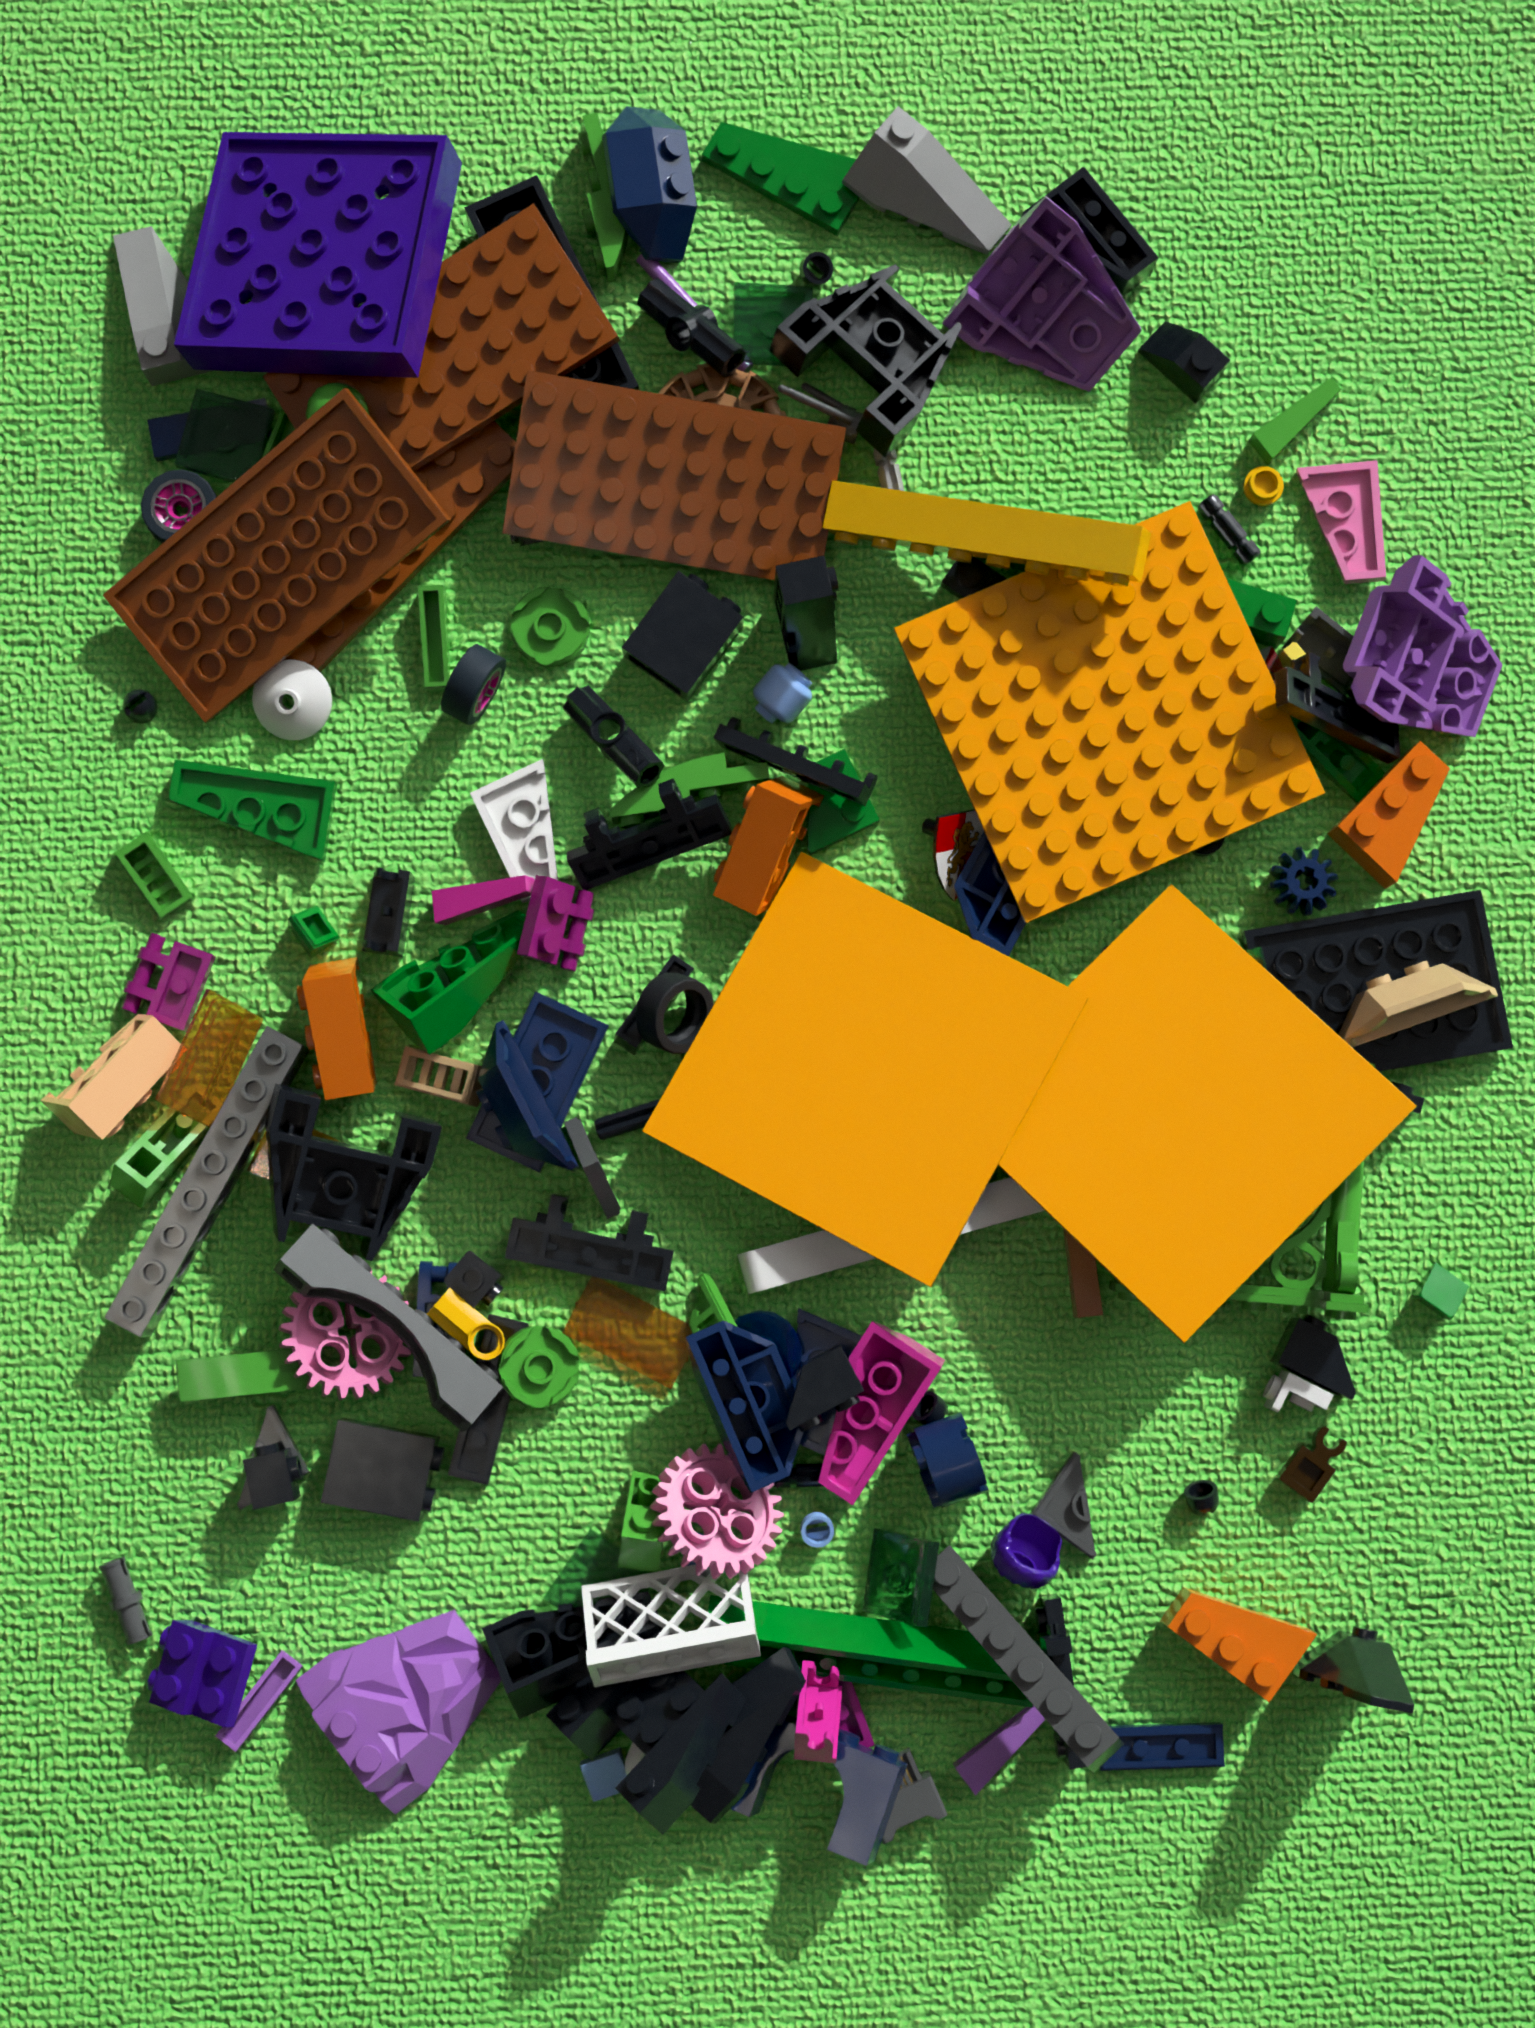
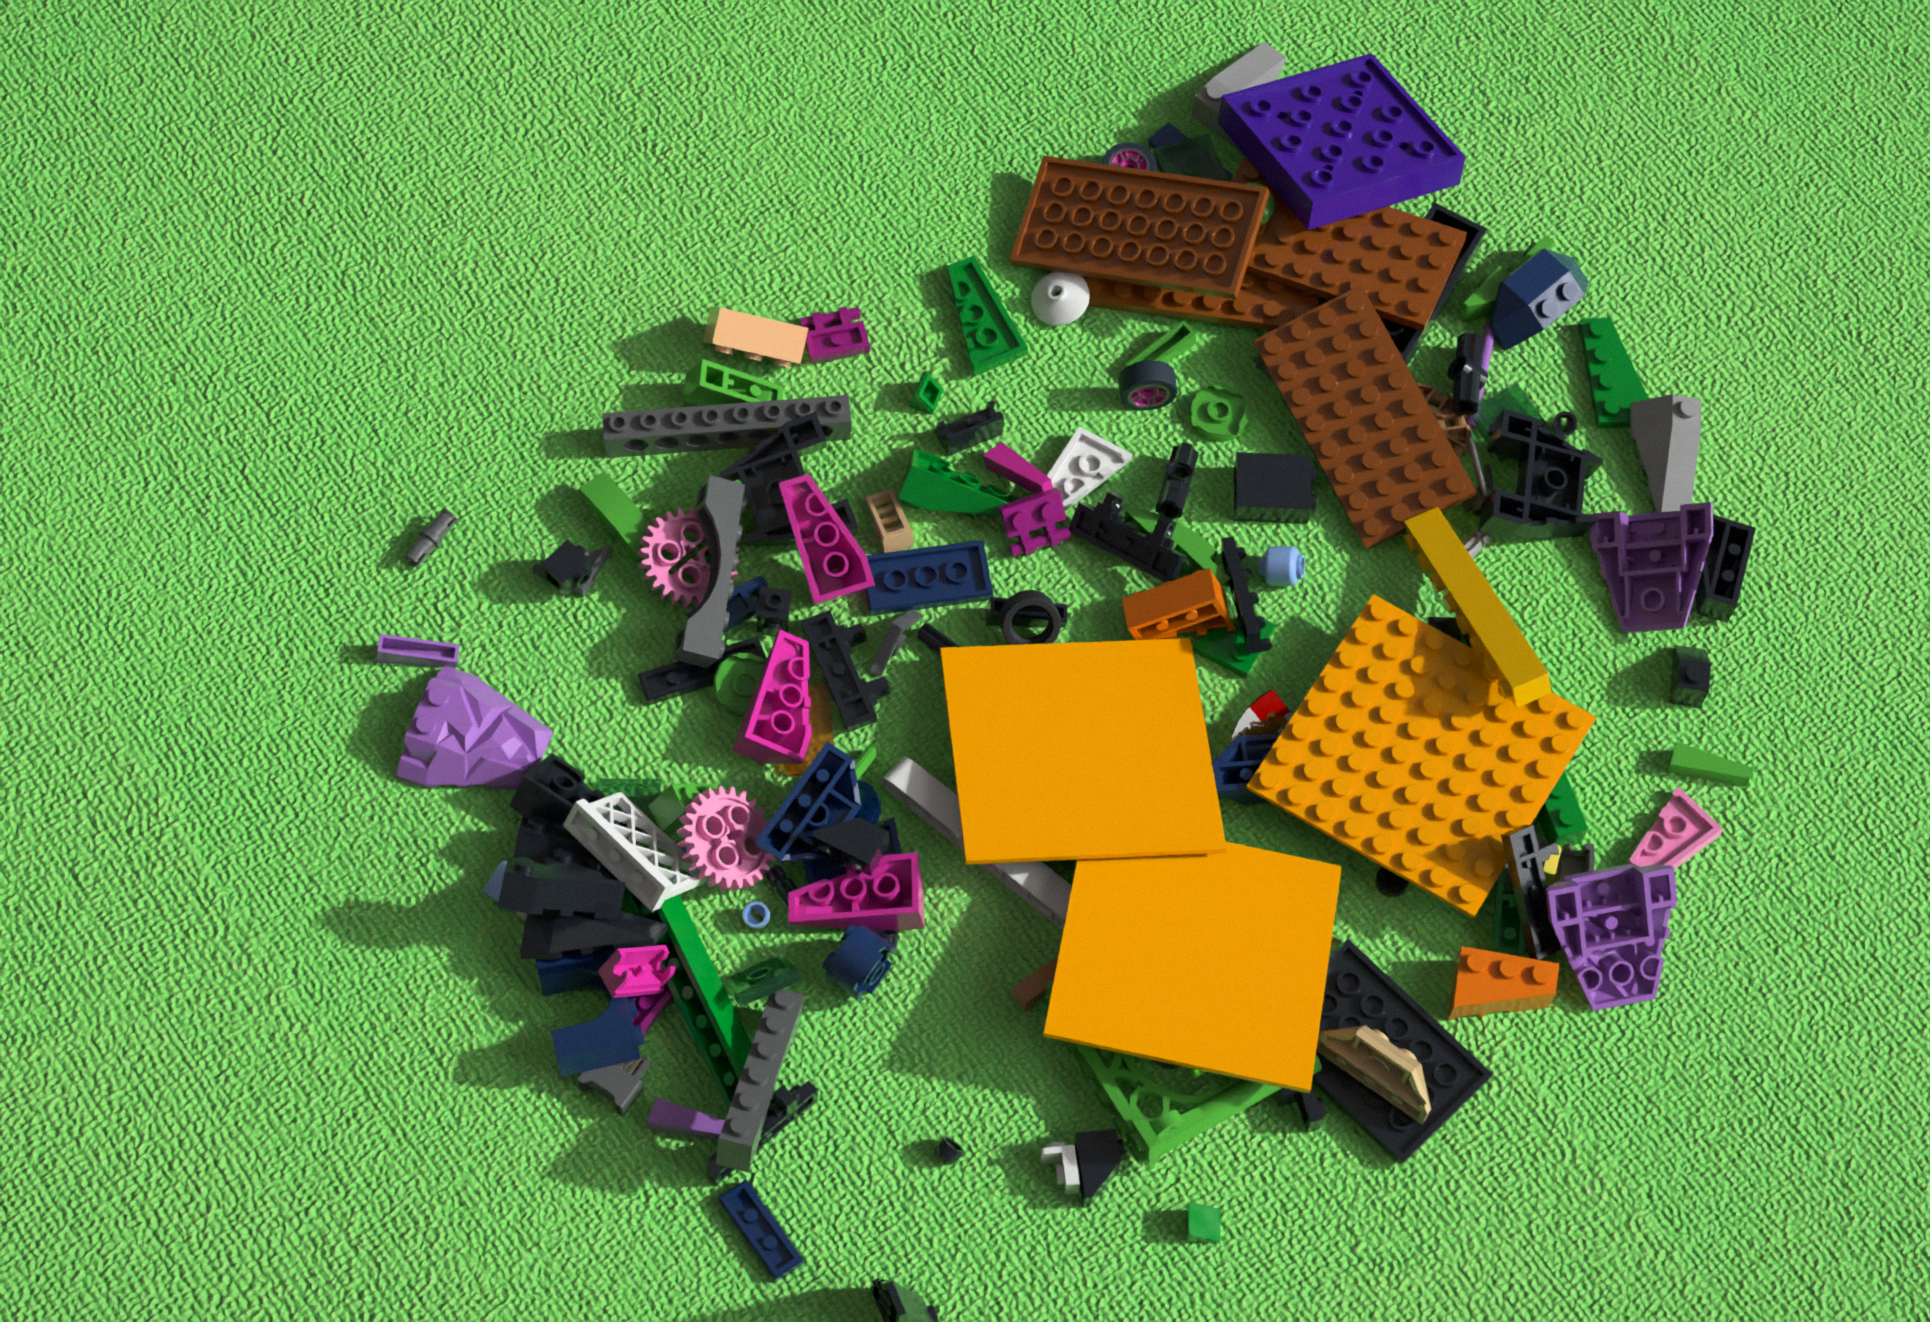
camera: 60 degrees right, 20 degrees down
bright green slope [113,831,194,921] -> none
black hinge [123,689,158,723] -> none
dark purple plate [147,1620,258,1728] -> none
clear orange piece [155,989,264,1128] -> none
orange wedge [297,957,377,1100] -> none
black brick [321,1418,445,1522] -> none
yellow piece [427,1288,505,1360] -> none
dark blue wedge [476,1020,580,1171] -> none
black wedge [773,555,839,671] -> none
dark purple hair [991,1513,1062,1589] -> none
dark grey tile [1030,1451,1096,1560] -> none
orange wedge [1160,1587,1317,1703] -> none
black axle [1197,494,1260,565] -> none
yellow plate [1243,466,1284,506] -> none
dark blue gear [1267,847,1338,916] -> none
dark brown plate [1276,1425,1347,1503] -> none
none -> dark pink wedge [732,629,812,764]
none -> dark pink wedge [779,474,875,605]

